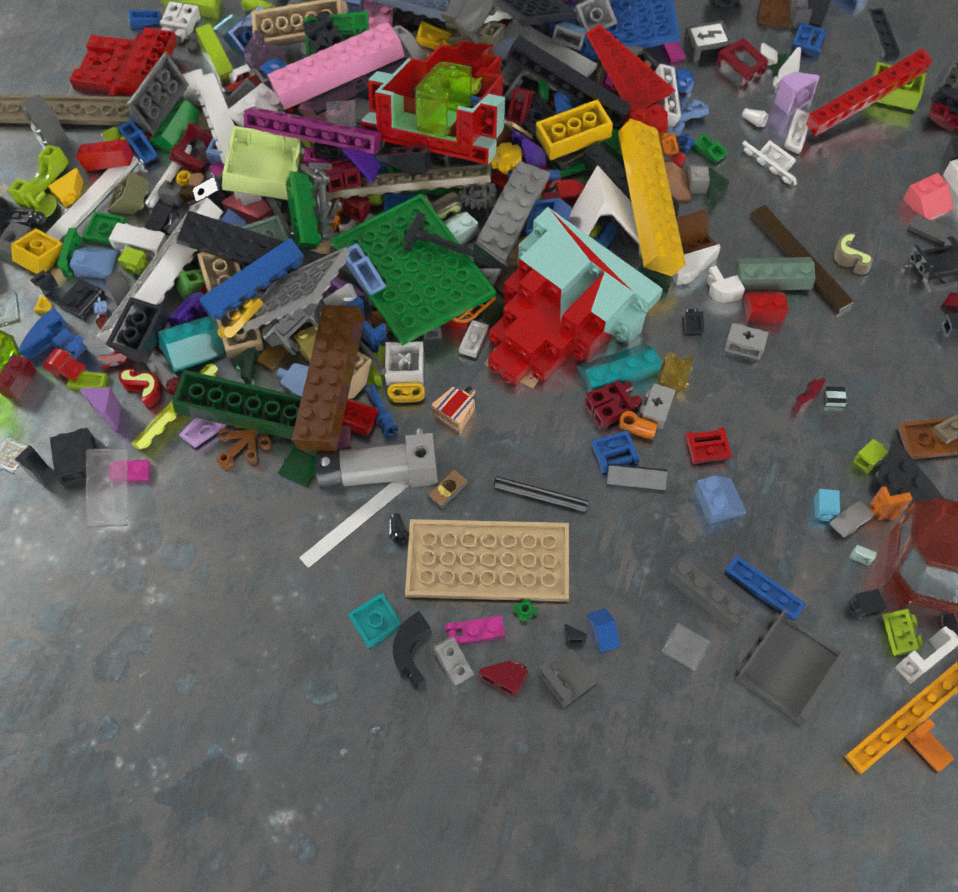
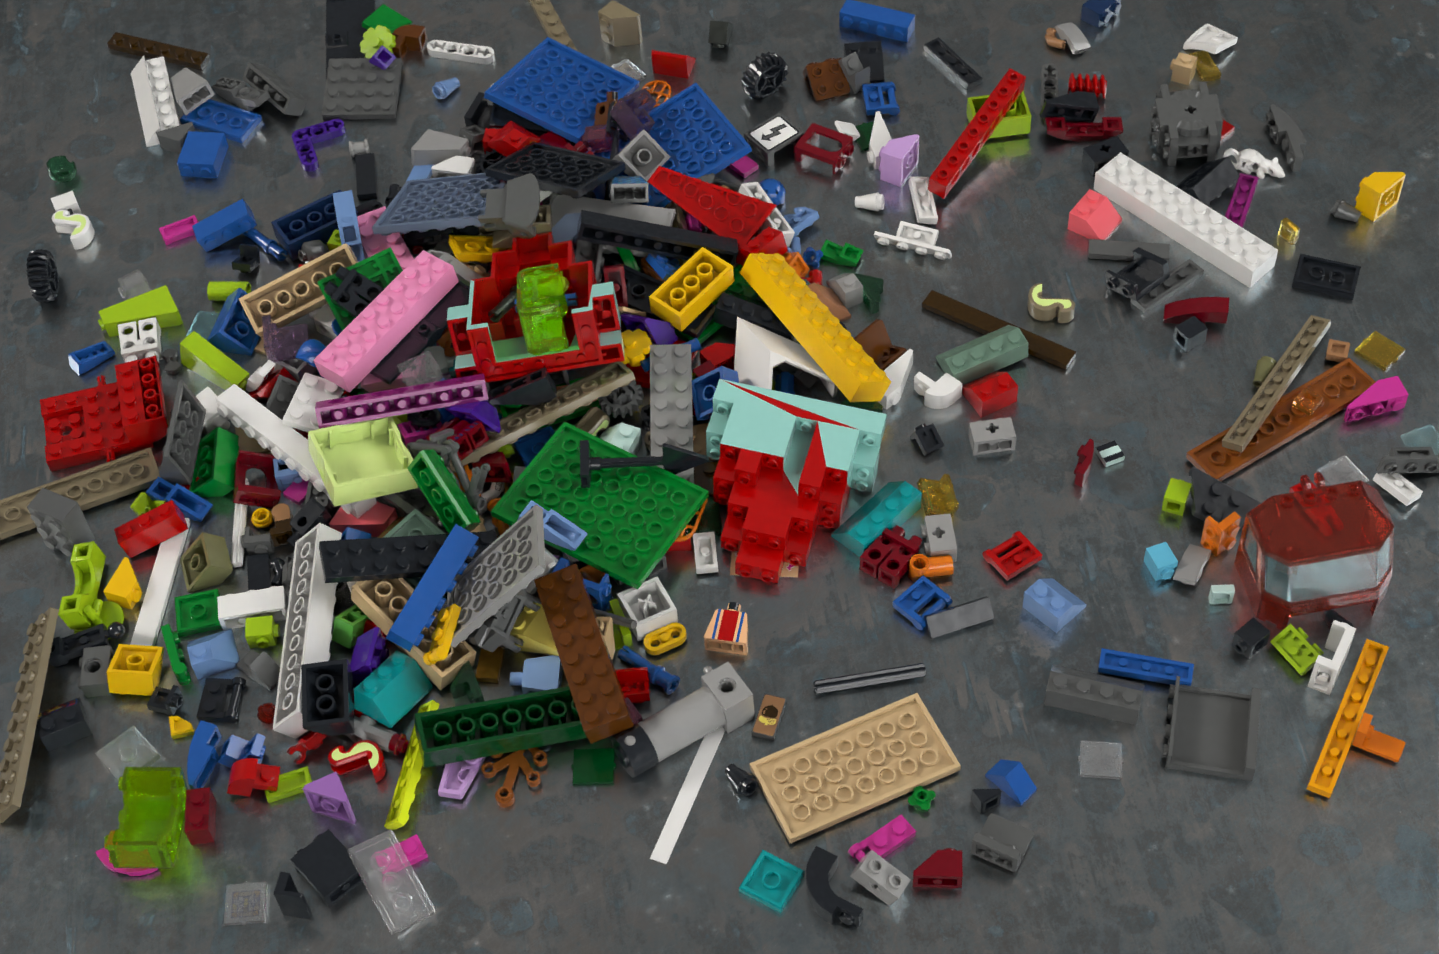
camera: 25 degrees left, 10 degrees down
light blue plate [94,297,107,319] -> none

